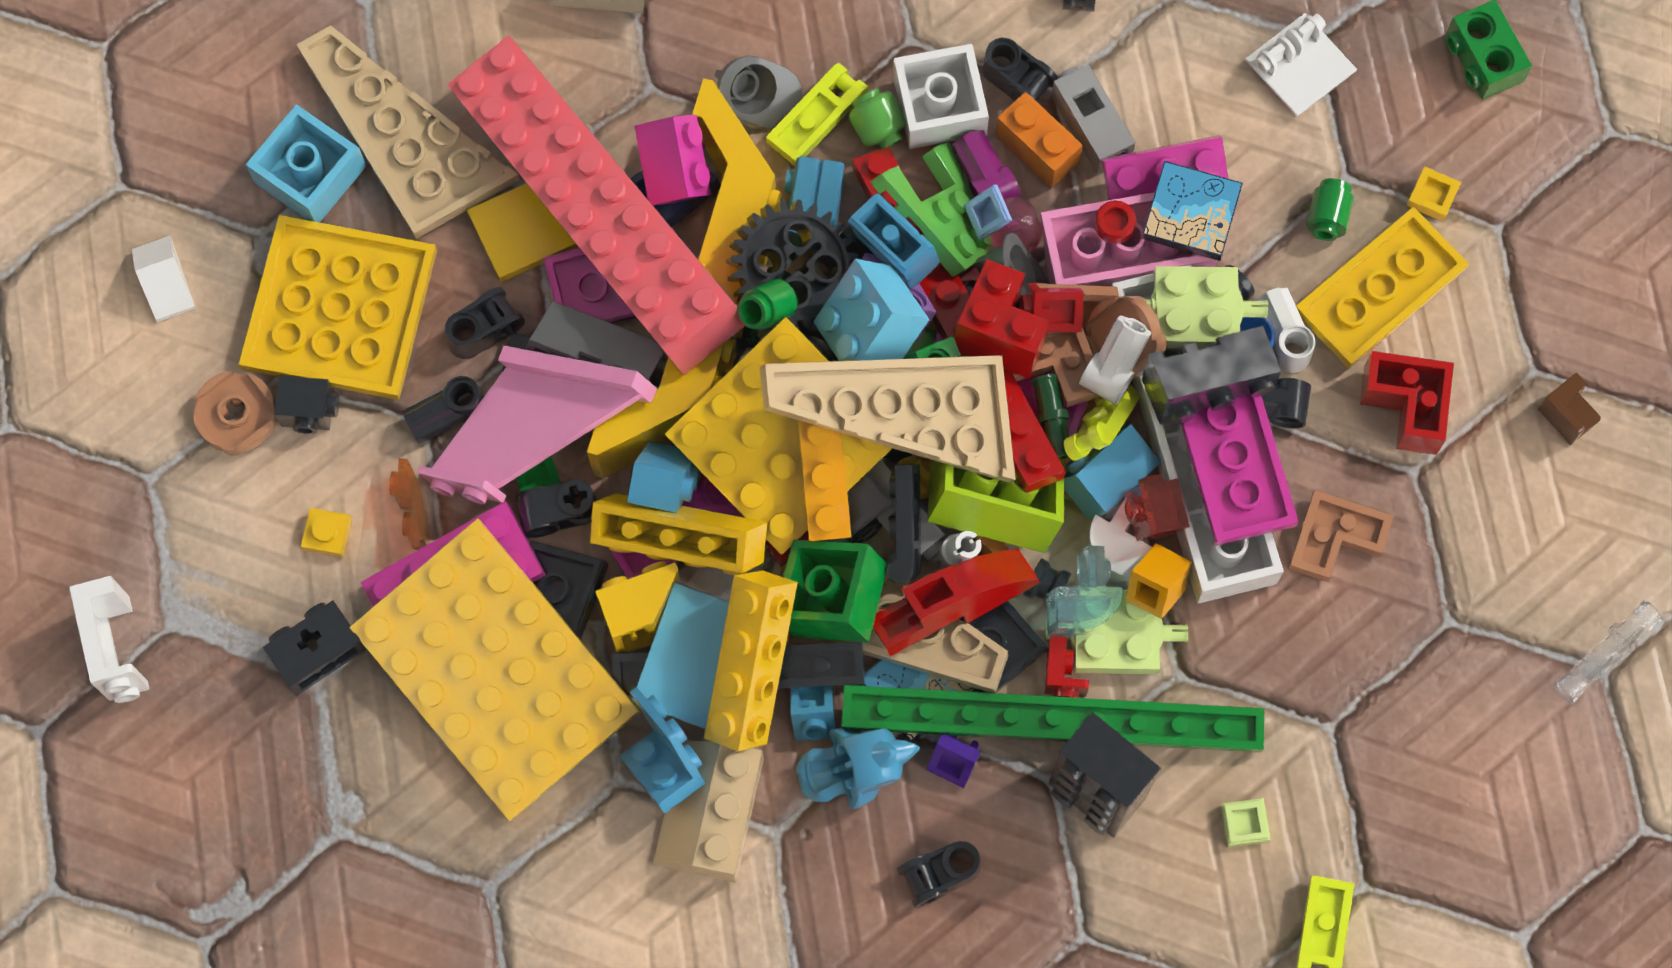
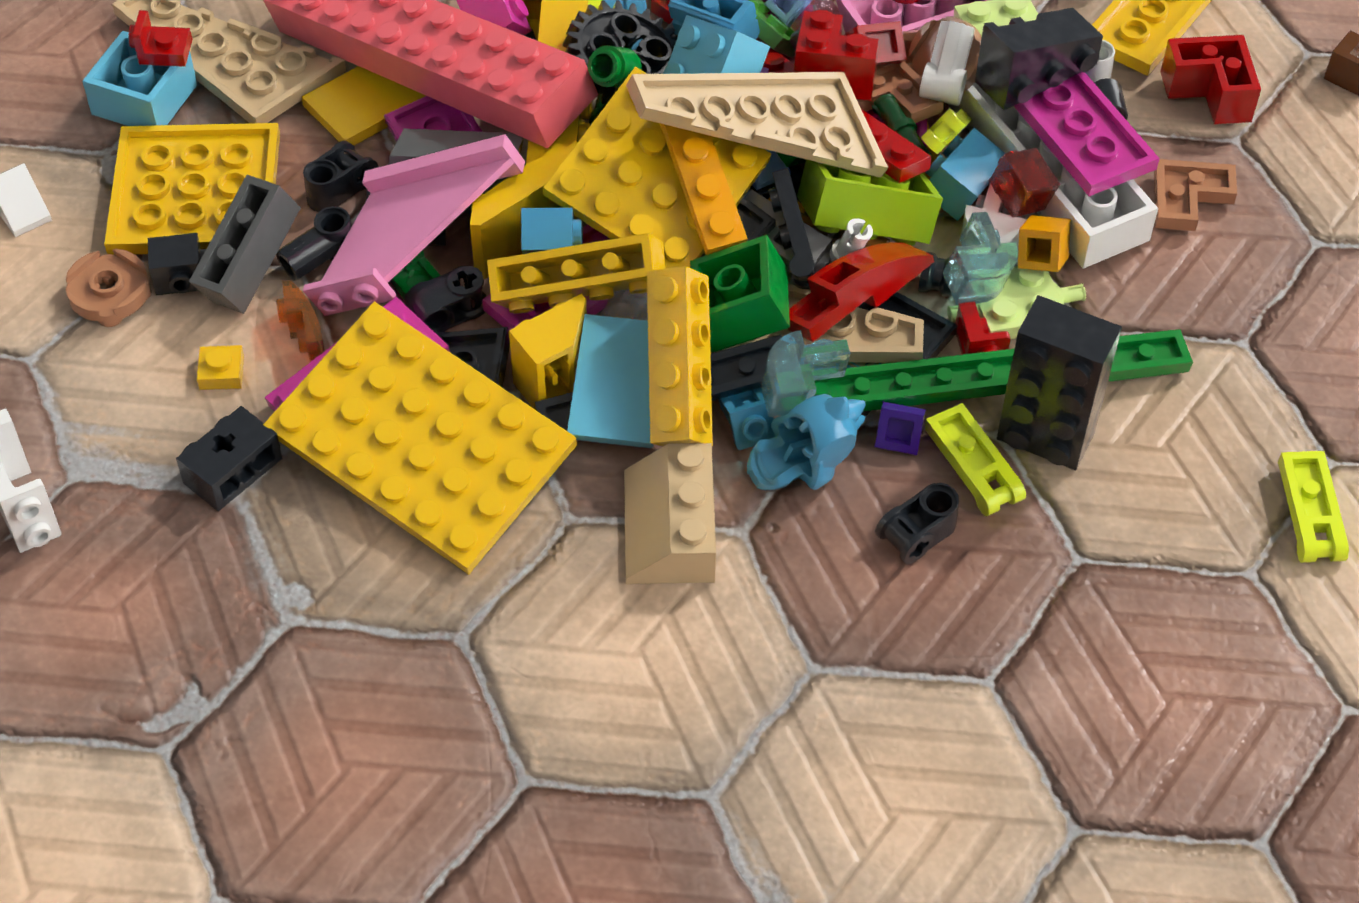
camera: 15 degrees left, 20 degrees down
dark azure bracket [620,687,706,814] -> none
yellowish green tile [1220,798,1271,848] -> none
none -> red bracket [128,10,193,67]
none -> dark grey brick [189,175,301,314]
none -> clear light blue brick [762,330,851,417]
none -> neon yellow plate [925,403,1026,516]

